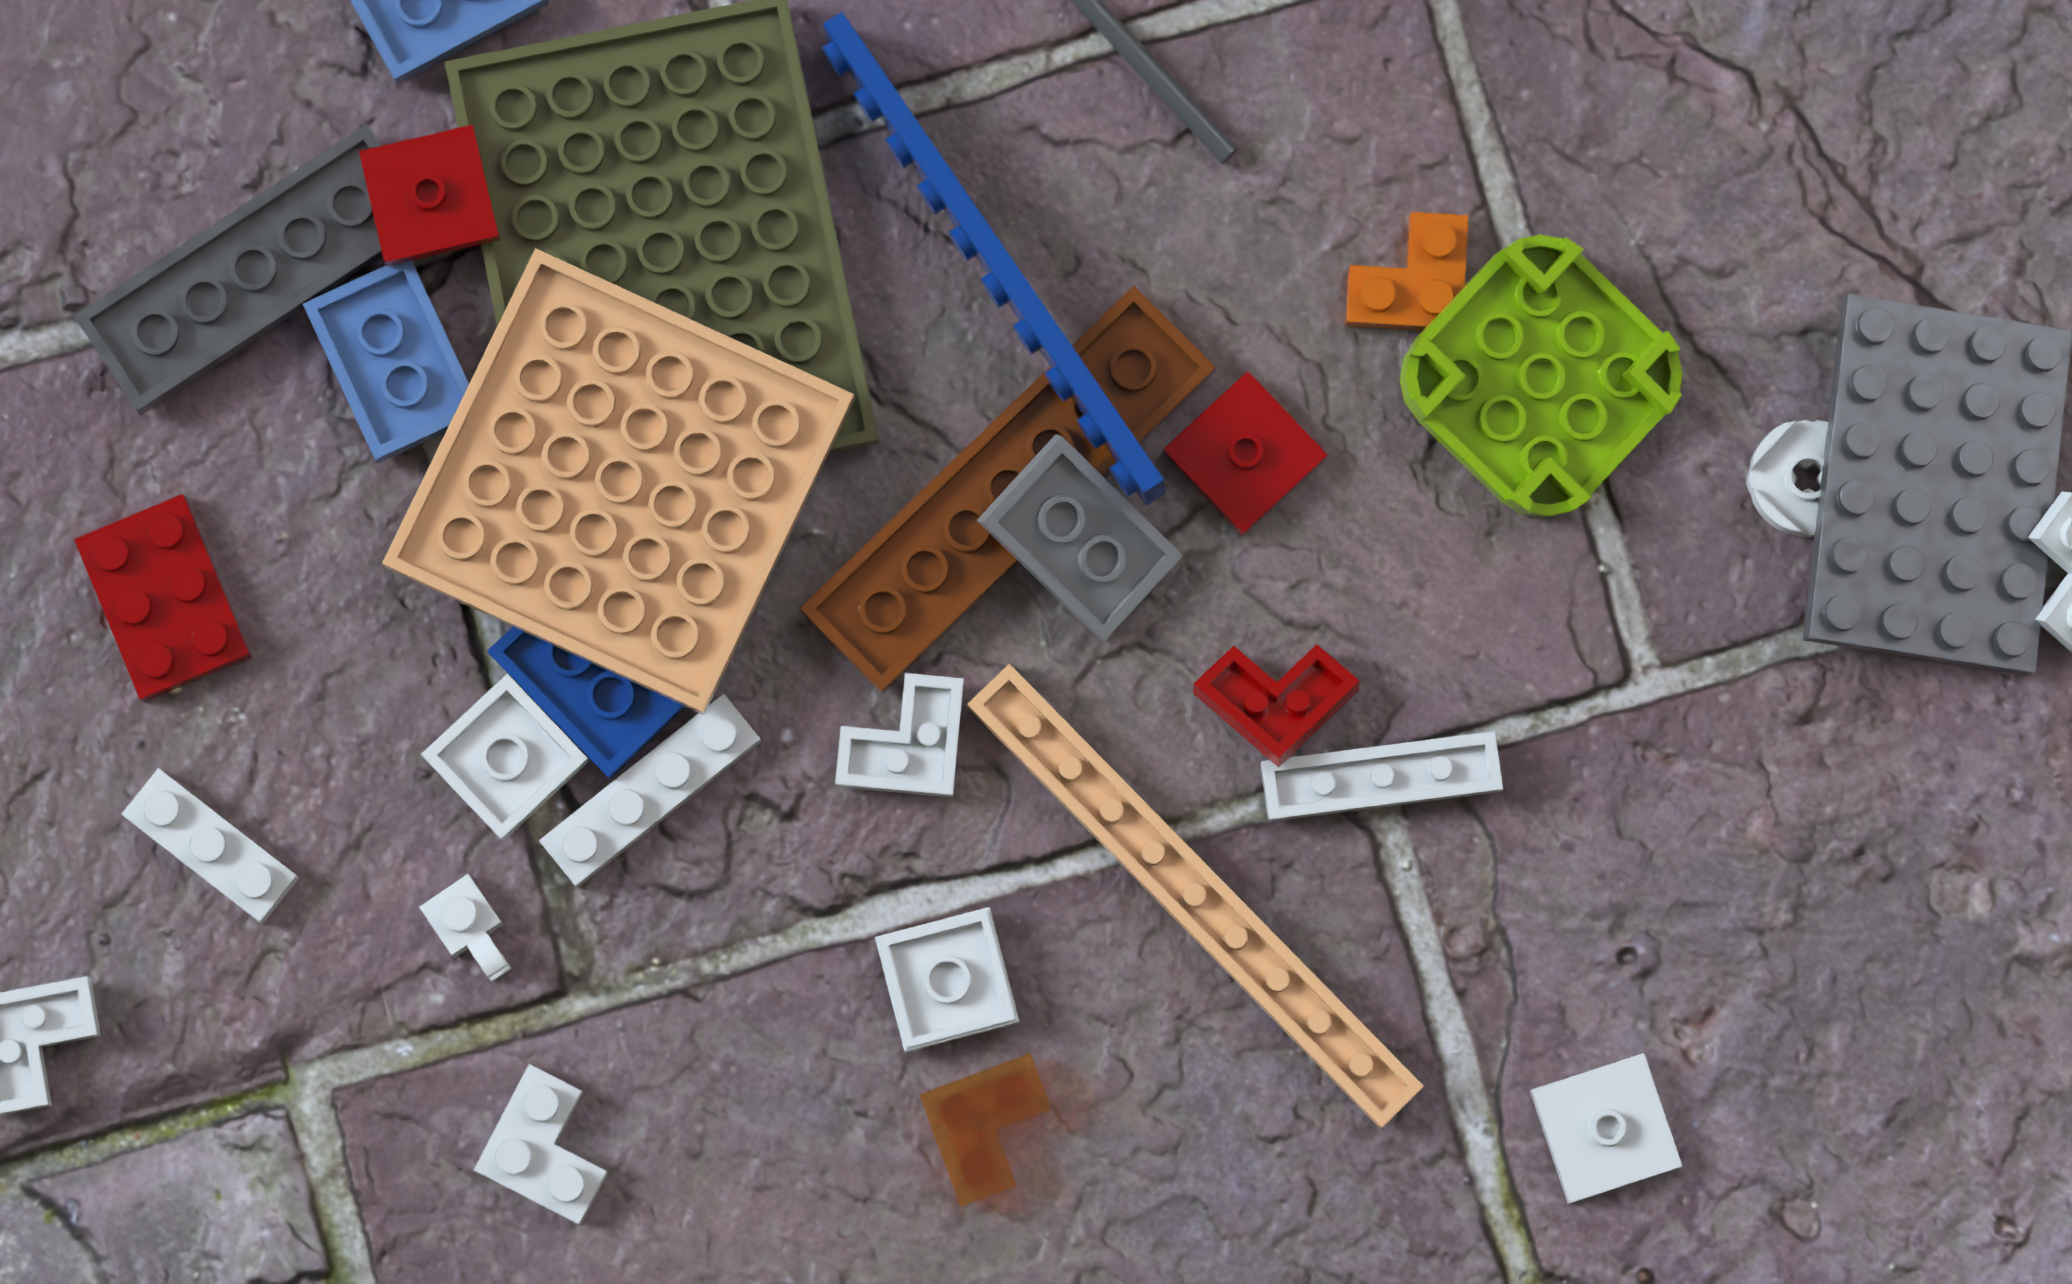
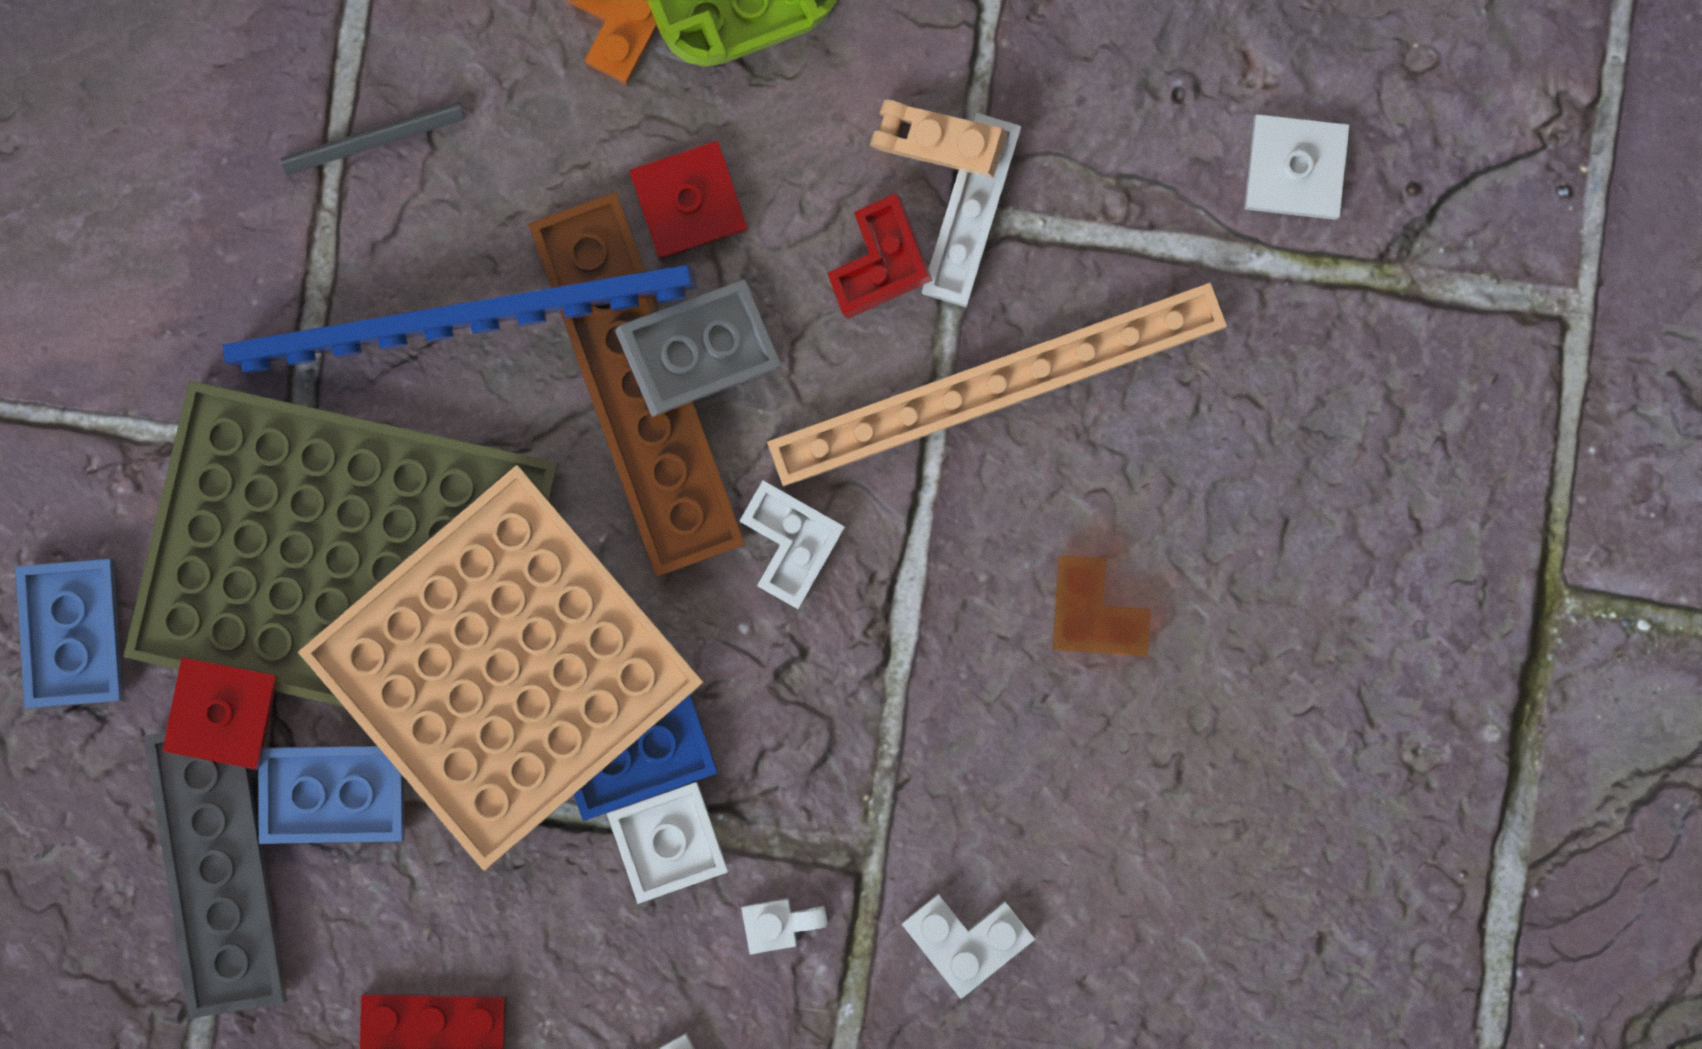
camera: 60 degrees left, 5 degrees up
white plate [539,694,761,888] -> none
white plate [875,907,1020,1053] -> none
none -> light nougat plate [870,100,1008,178]

